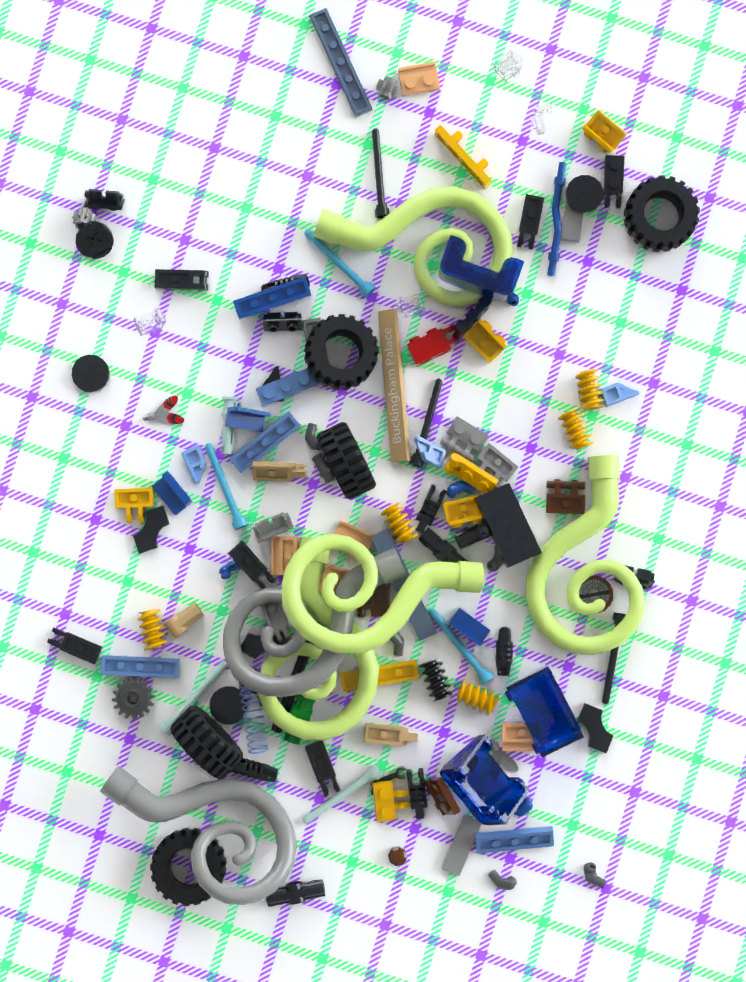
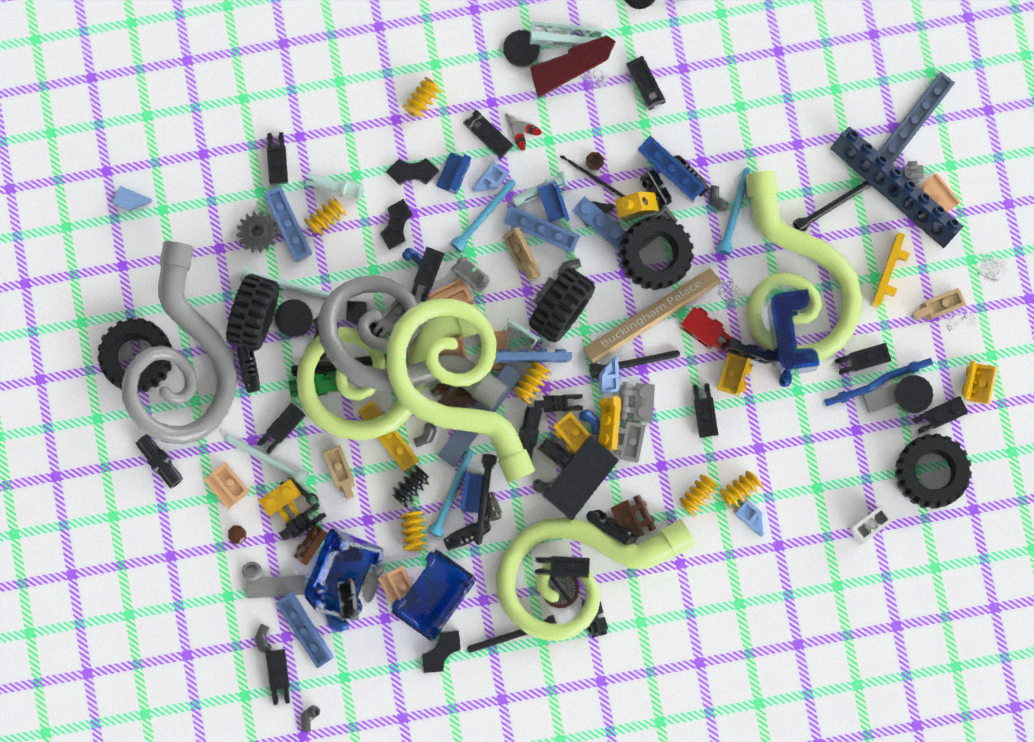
camera: 55 degrees right, 5 degrees down
yellow hinge [114,488,154,523] -> none
tan piece [164,602,205,639] -> none
light blue piece [239,684,269,754] -> none
none -> light blue tile [112,186,153,211]
none -> light nougat plate [204,462,250,509]
none -> light grey tile [242,562,262,582]
none -> black hinge [265,648,290,705]
none -> light aqua pin [305,173,364,201]
none -> black hinge [336,578,359,620]
none -> black tile [380,198,413,250]
none -> yellow piece [402,76,442,118]
none -> black plate [463,110,514,160]
none -> black piece [475,454,497,545]
none -> clear smoke cone [486,491,503,521]
none -> medium blue plate [494,349,572,363]
none -> light aqua piece [503,317,540,349]
none -> light aqua fence [529,21,606,48]
none -> dark red panel [530,35,616,98]
none -> black hinge [535,556,590,578]
none -> black piece [560,155,625,197]
none -> reddish brown tile [586,152,604,171]
none -> black hinge [586,509,639,545]
none -> yellow torso [615,192,659,221]
none -> black hinge [693,383,719,438]
none -> dark grey arm [709,185,729,211]
none -> dark blue brick [829,126,964,249]
none -> white brick [849,505,894,545]
none -> tan hinge [912,288,967,321]

